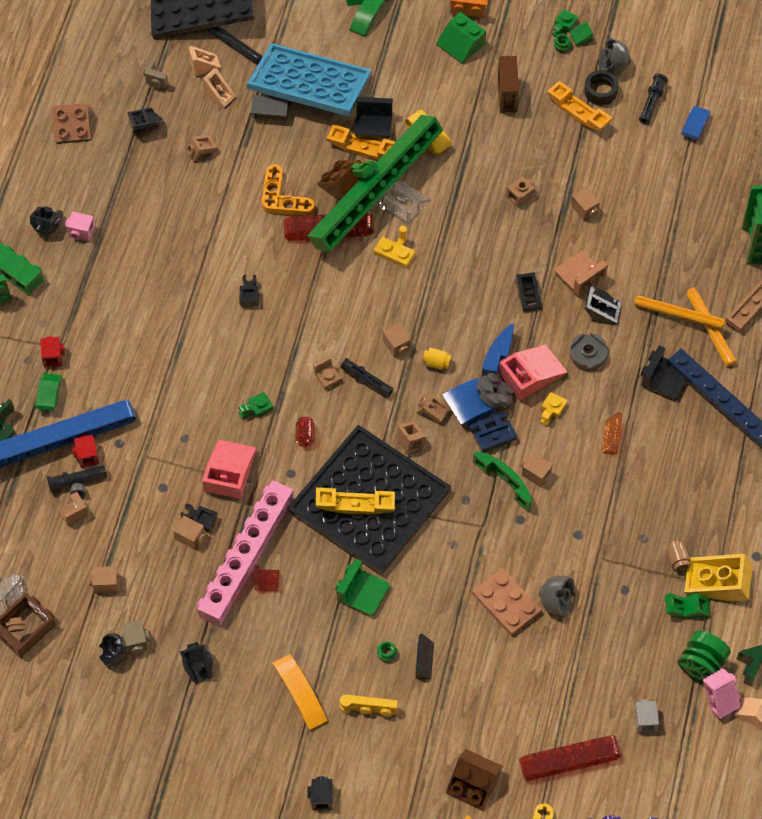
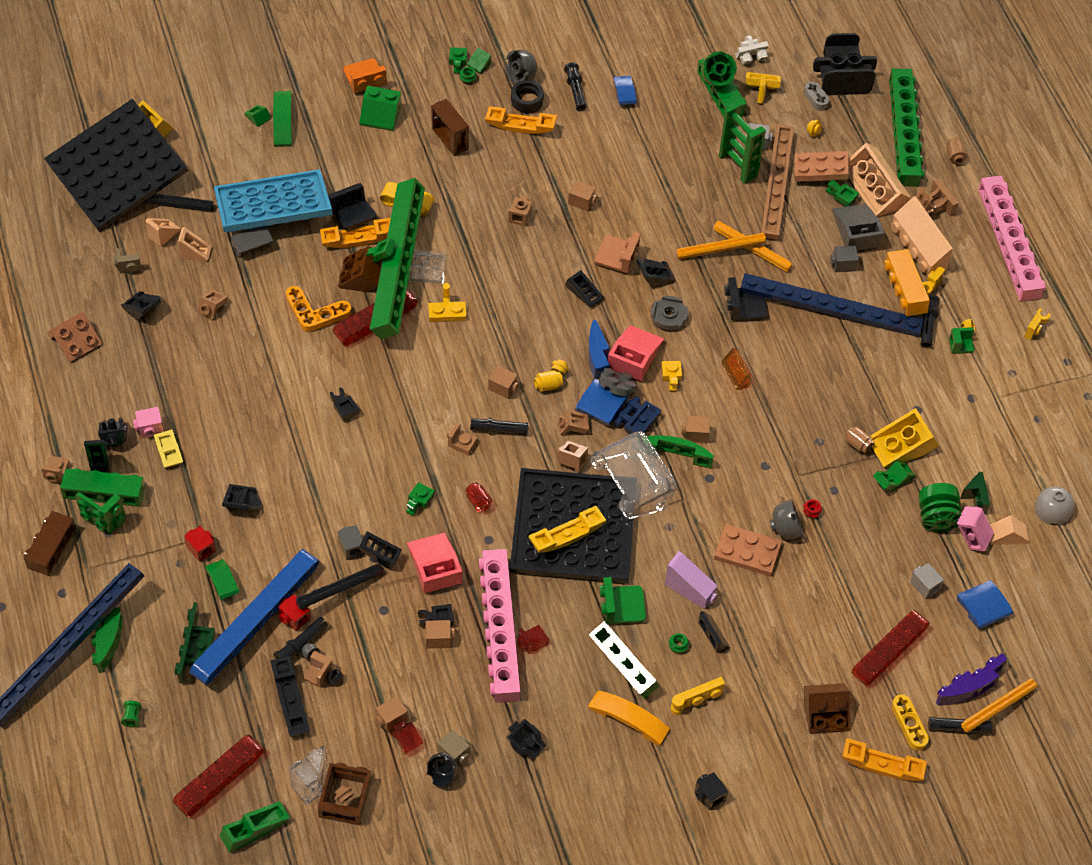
camera: 35 degrees left, 5 degrees down
none -> black slope [84,440,111,473]
none -> light yellow slope [154,430,183,468]
none -> black slope [222,484,262,510]
none -> black slope [270,656,310,737]
none -> black axle [296,563,383,609]
none -> black hinge [327,669,343,687]
none -> dark grey brick [337,525,365,560]
none -> black slope [358,531,402,570]
none -> clear red bracket [390,720,423,754]
none -> yellow plate [551,359,570,376]
none -> brick [589,622,660,699]
none -> clear windscreen [590,431,676,519]
none -> lavender slope [665,551,718,609]
none -> red plate [803,499,822,518]
none -> blue slope [957,580,1013,629]

